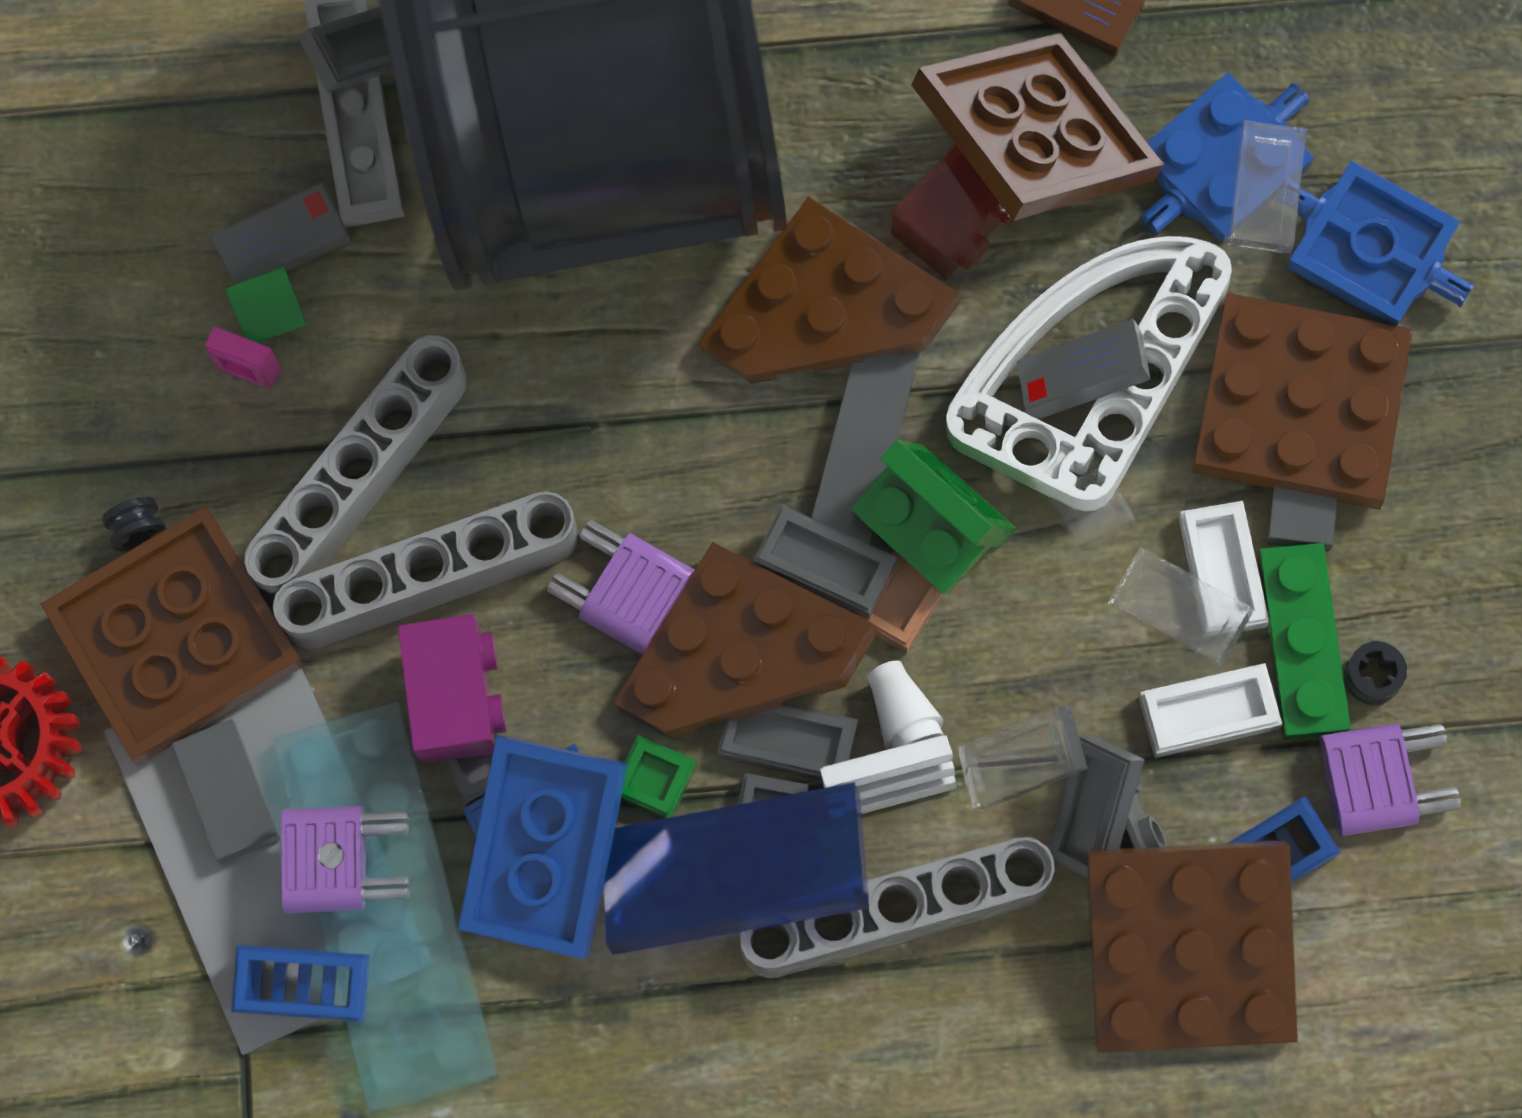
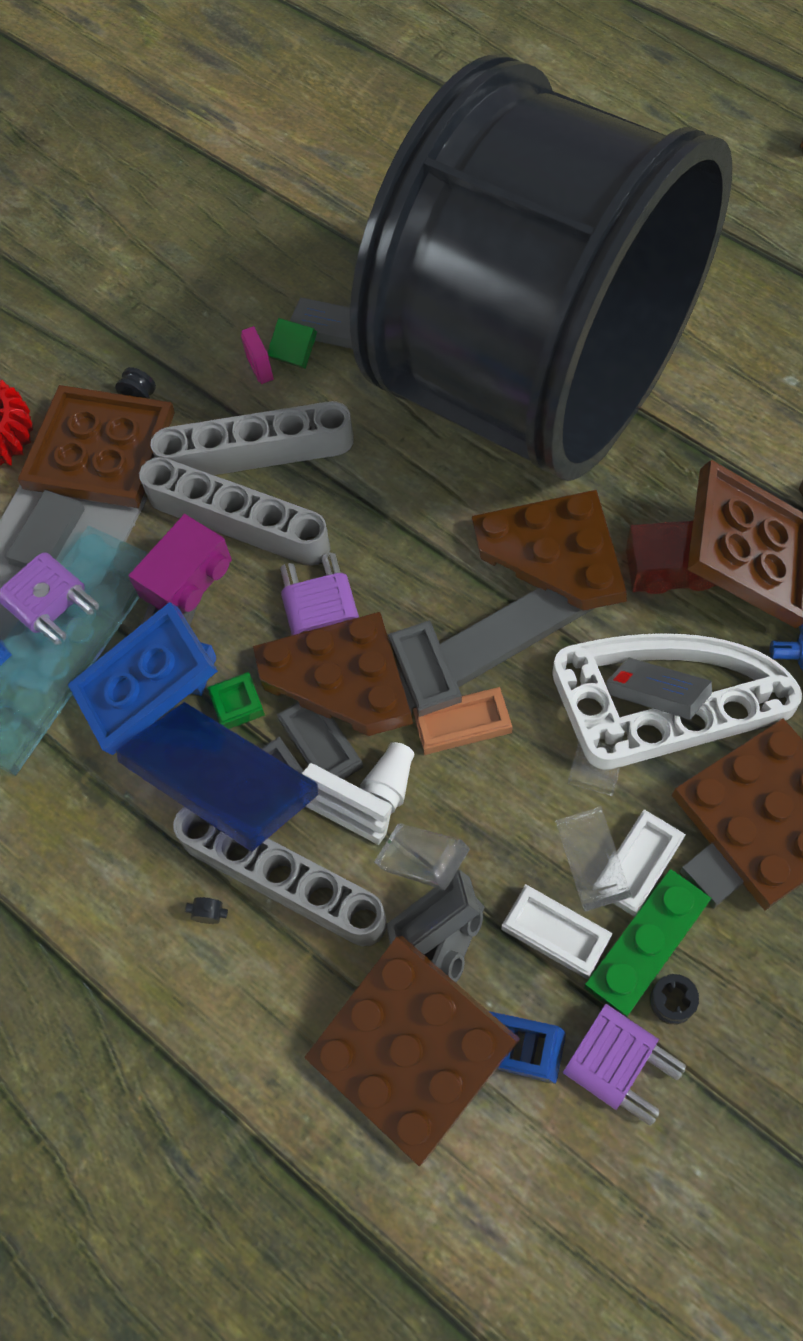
camera: 45 degrees right, 10 degrees down
green bracket [850,439,1017,594] -> none
none -> black piece [185,897,228,924]

